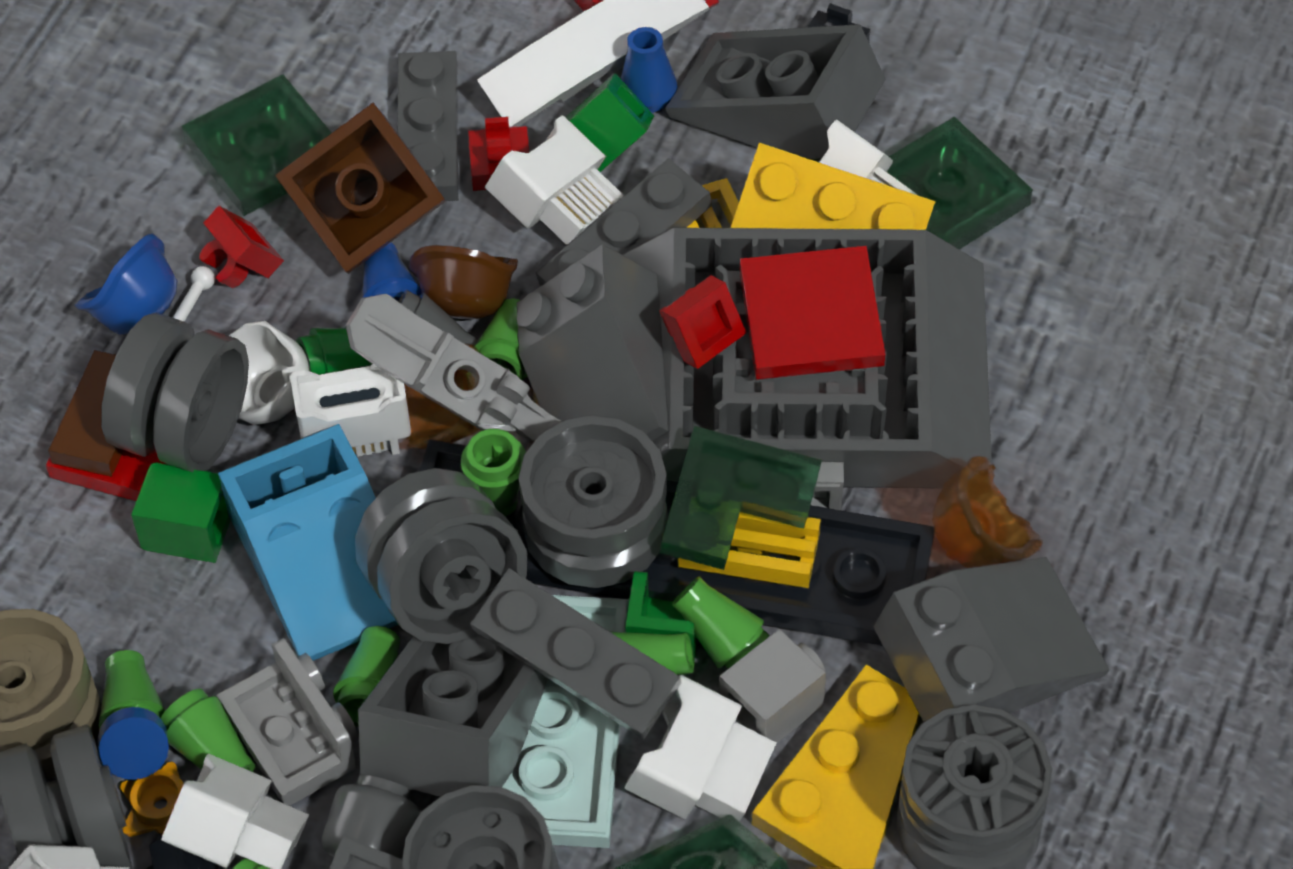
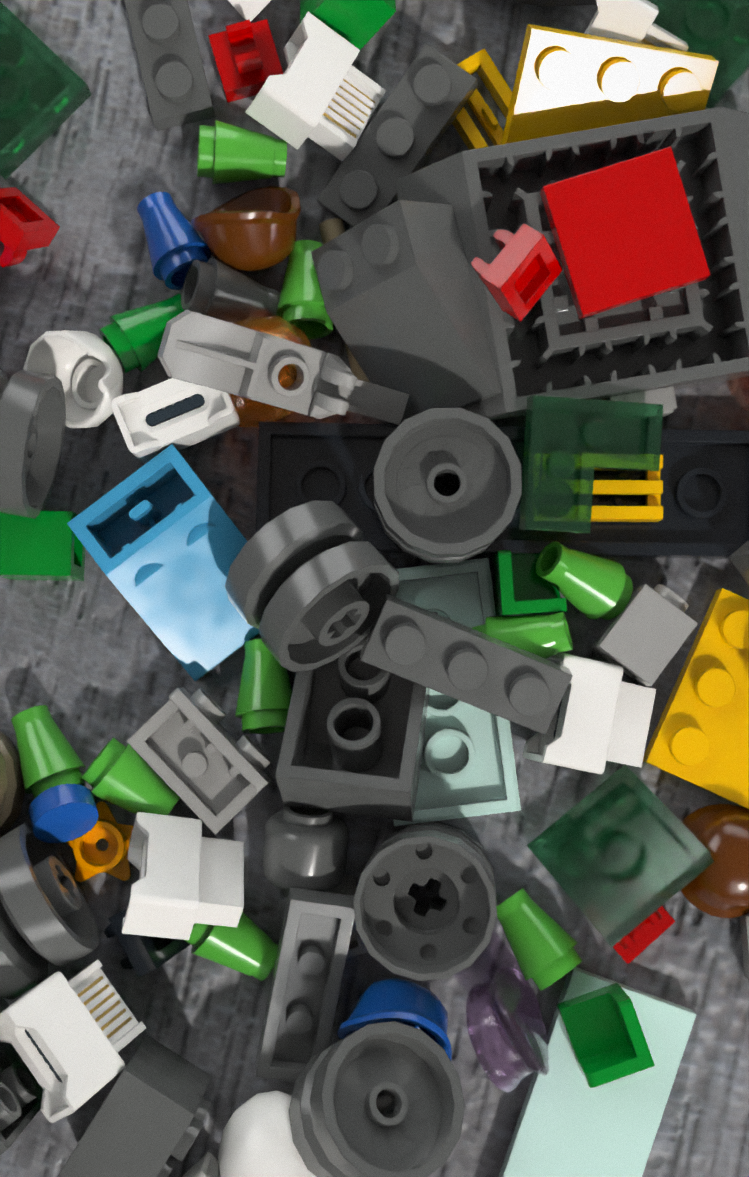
camera: 10 degrees left, 30 degrees up
reddish brown slope [275,102,446,274] -> none
bright green cone [461,429,526,517] -> none
none -> bright green cone [197,120,287,185]

